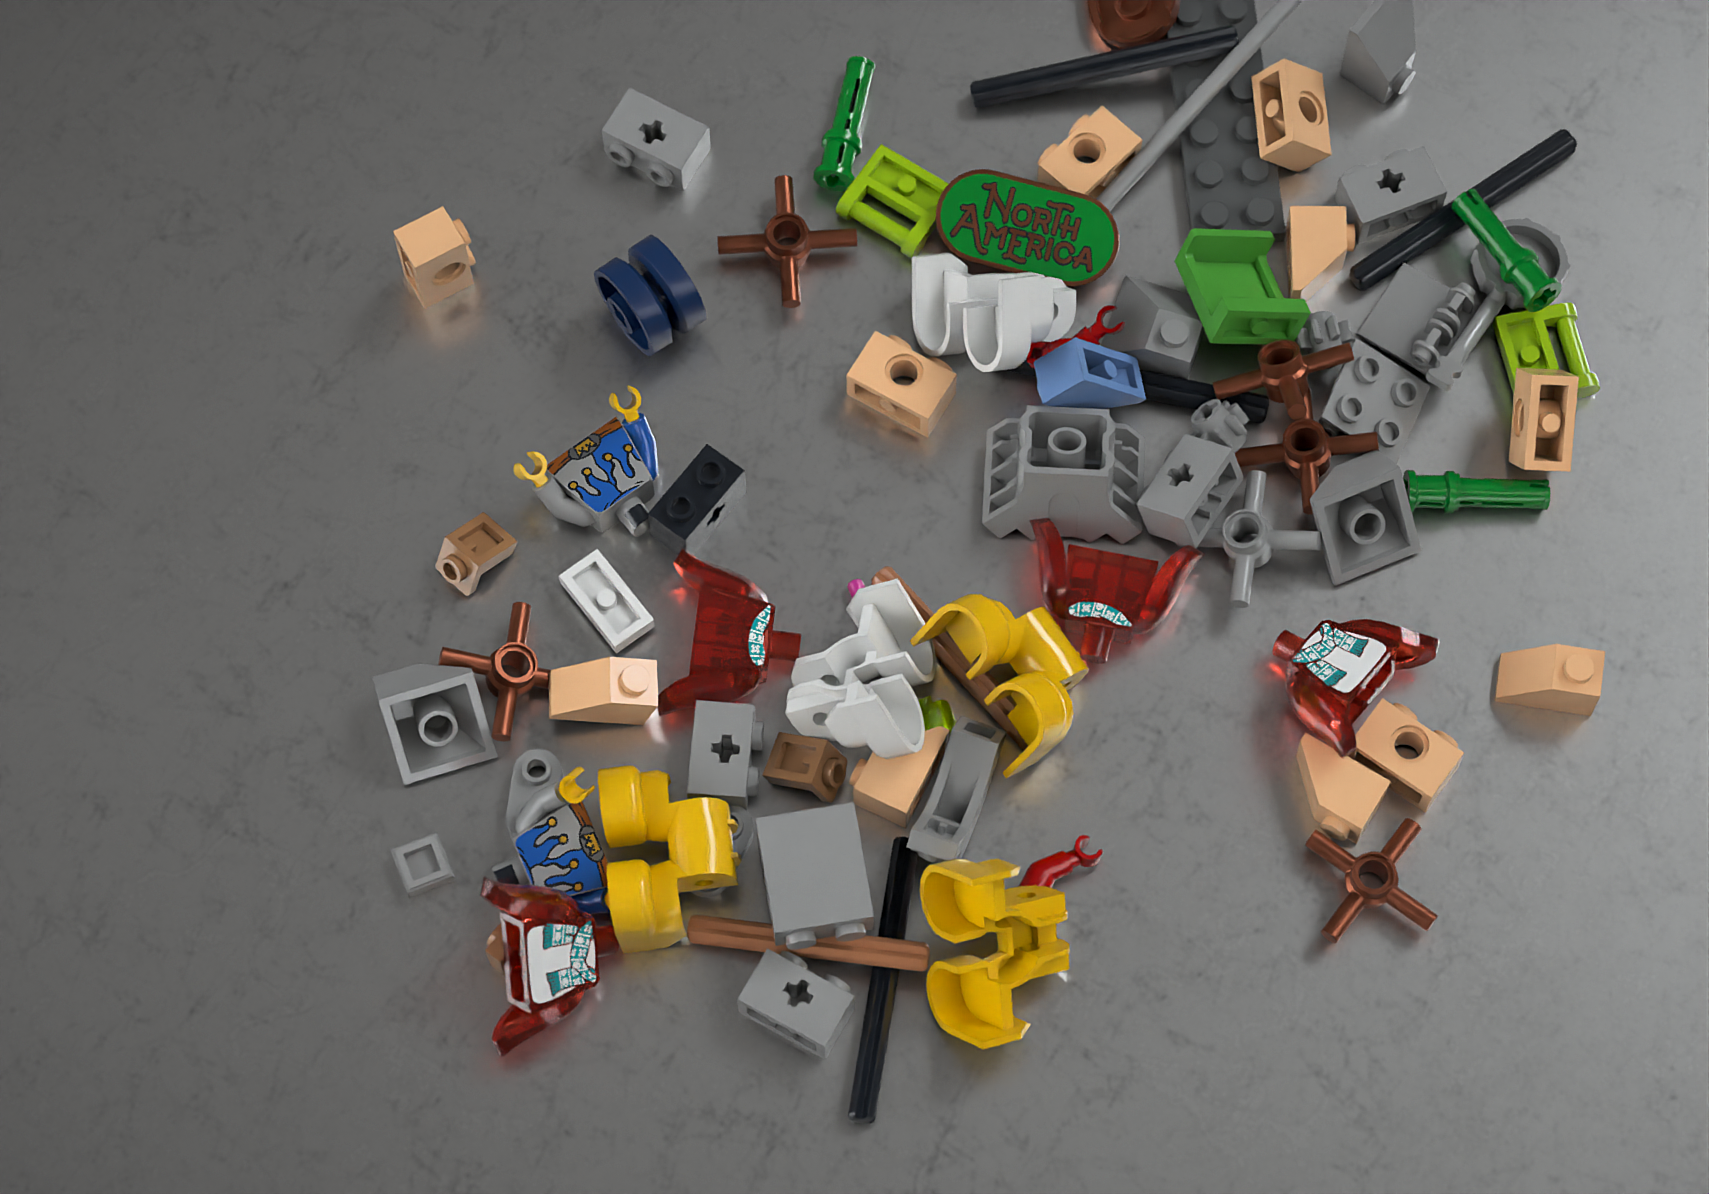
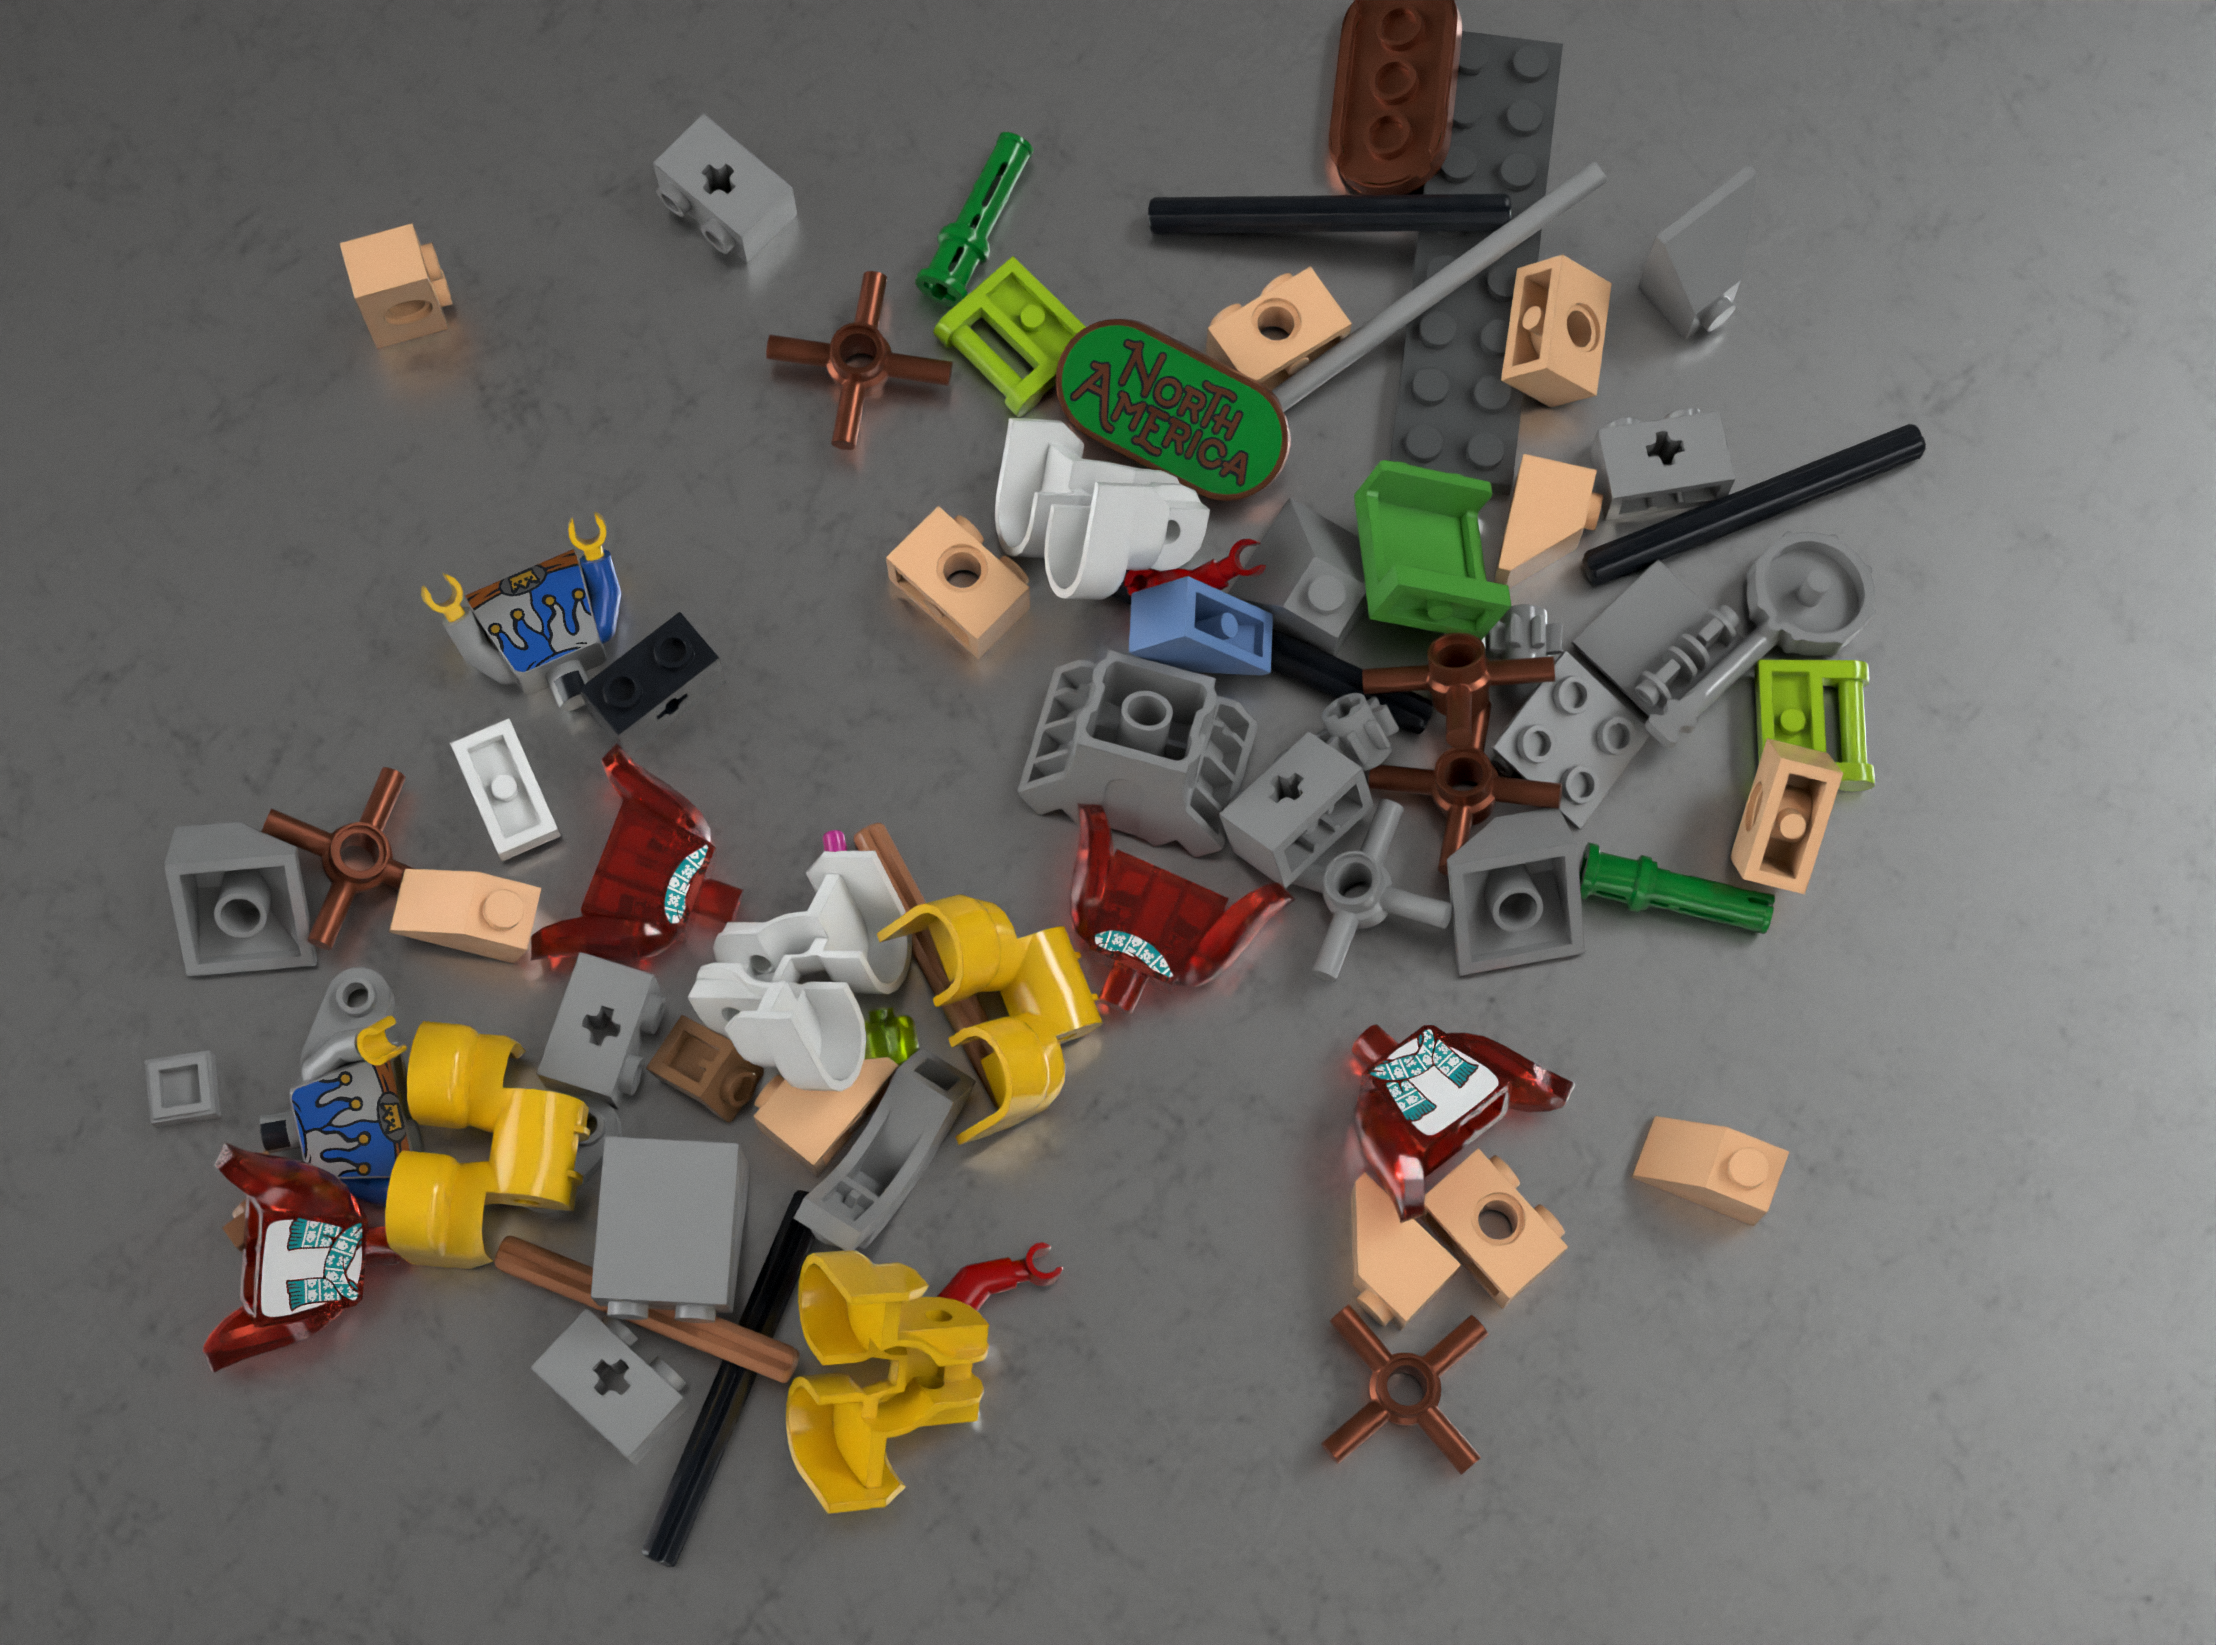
camera: 10 degrees right, 5 degrees up
medium nougat bracket [436,512,518,596] -> none
dark blue wheel [594,234,707,357] -> none
green pin [1452,188,1562,312] -> none

